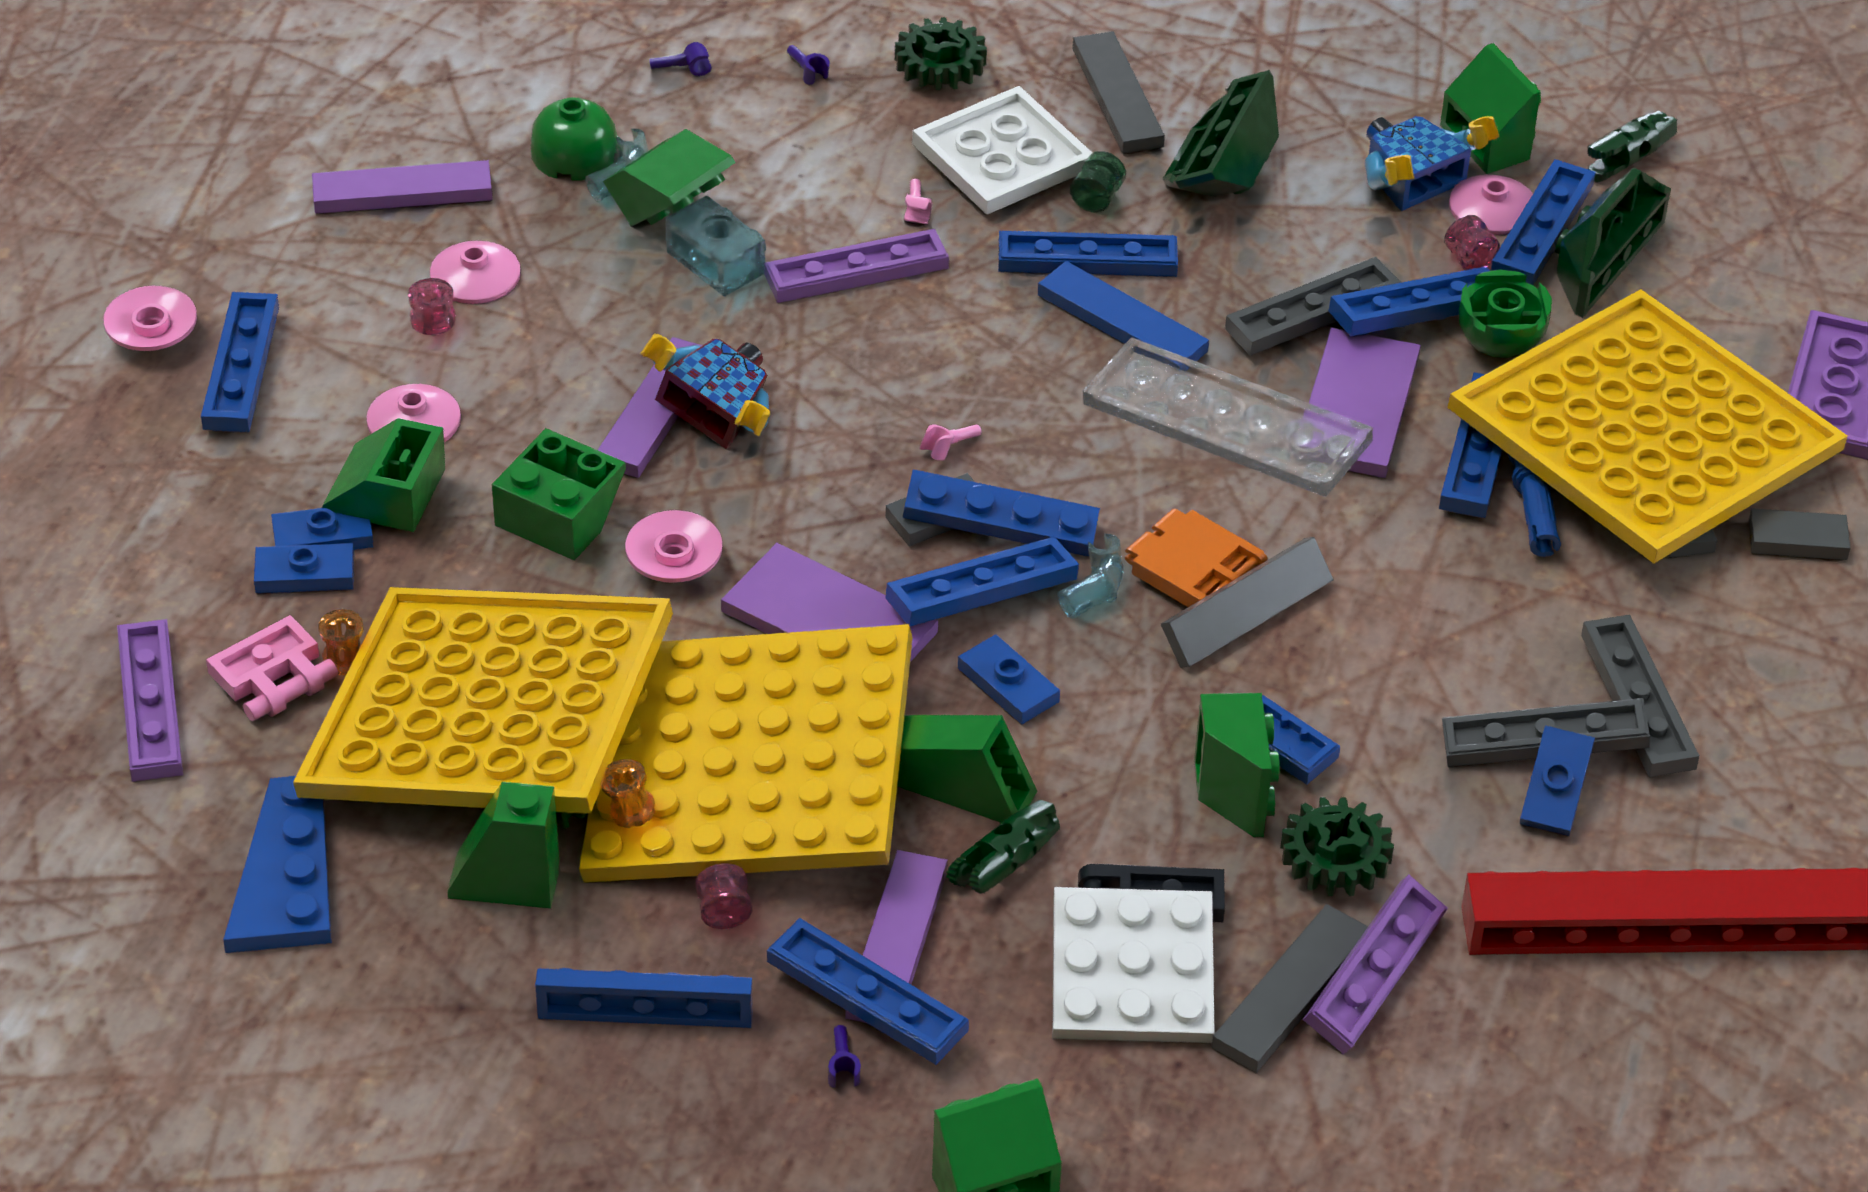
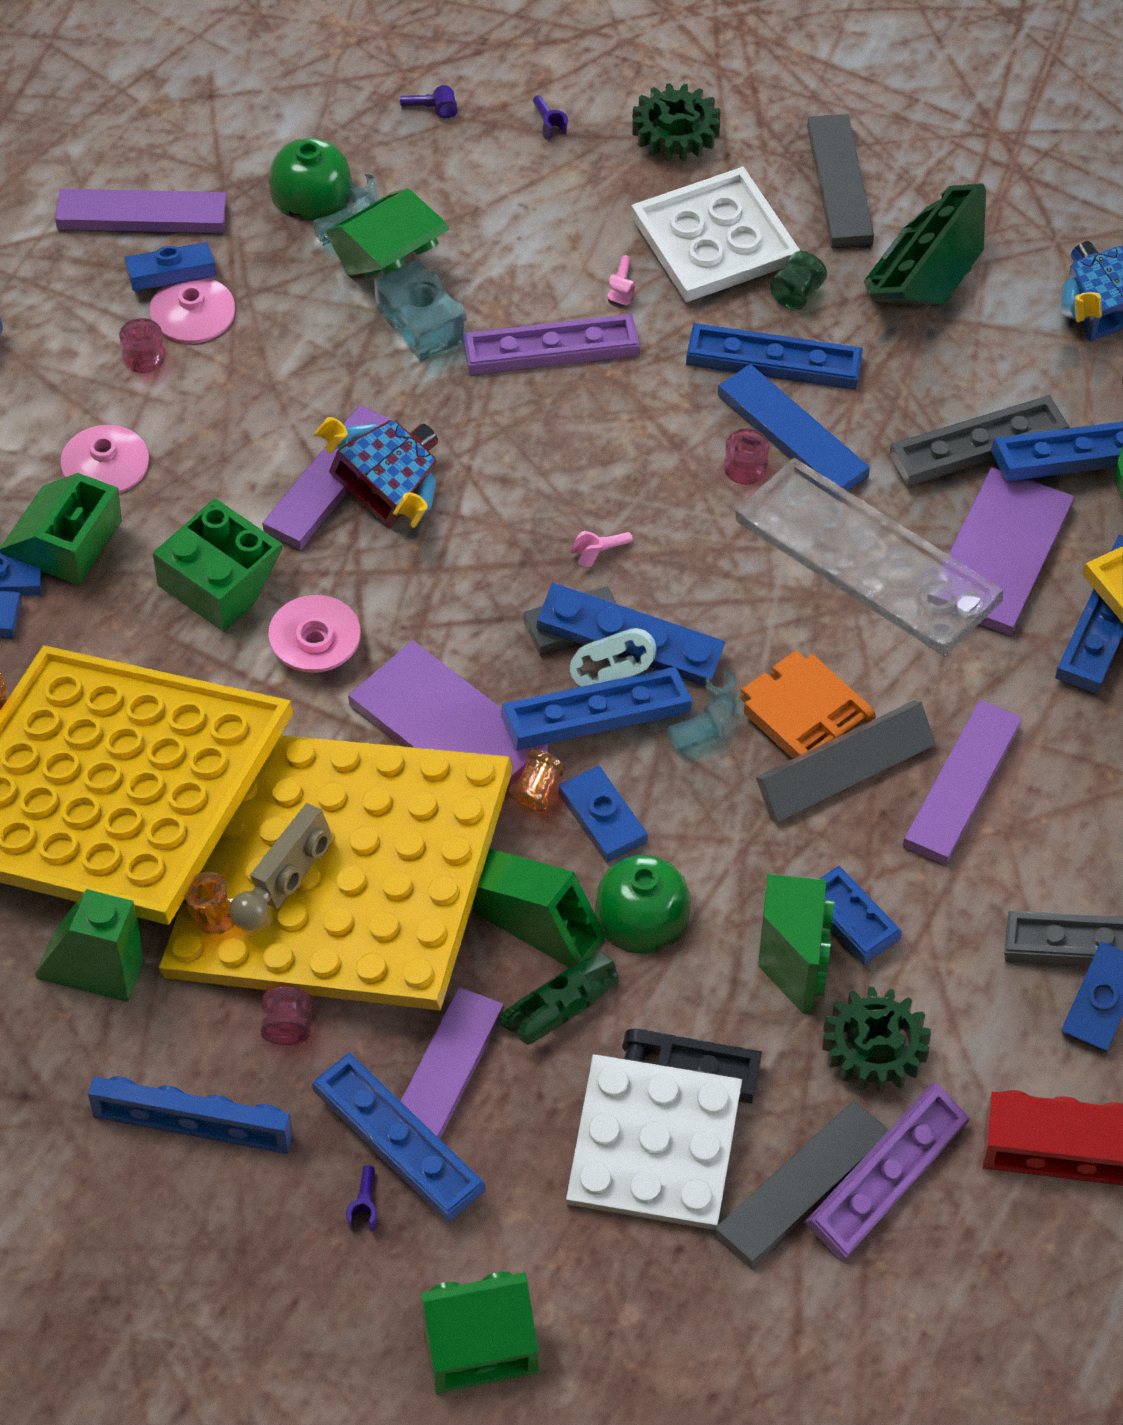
camera: 10 degrees right, 10 degrees up
none -> blue plate [125,242,216,291]
none -> dark tan plate [229,803,333,931]
none -> clear orange bush [508,749,566,812]
none -> light aqua beam [570,628,657,687]
none -> green cylinder [595,854,691,954]
none -> clear pink wheel [724,428,770,485]
none -> medium lavender tile [903,700,1022,866]

